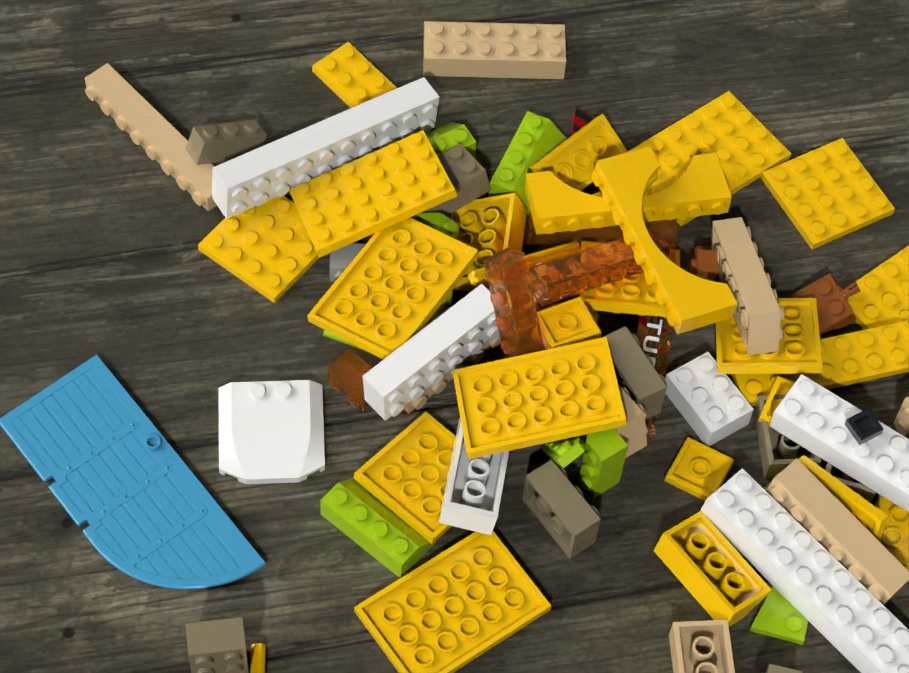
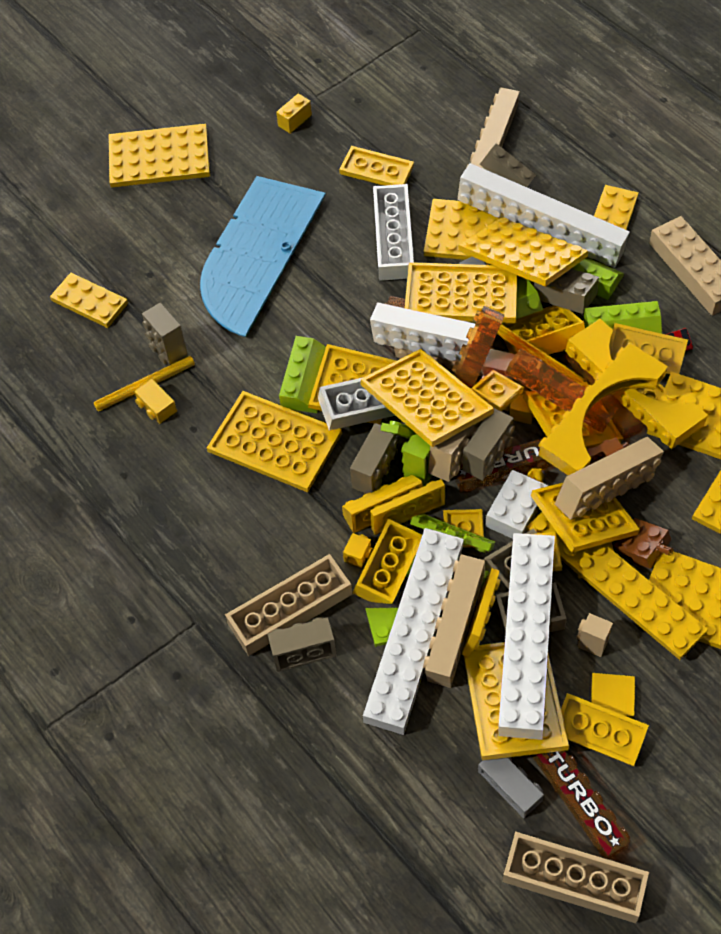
camera: 70 degrees right, 0 degrees up
white wedge [219,380,325,484] -> none
black plate [845,408,884,445] -> none
none -> yellow plate [339,146,414,186]
none -> yellow slope [342,475,423,533]
none -> yellow brick [343,533,373,568]
none -> yellow plate [370,479,445,535]
none -> white brick [373,184,414,280]
none -> lime wing [410,514,495,553]
none -> yellow plate [527,468,544,483]

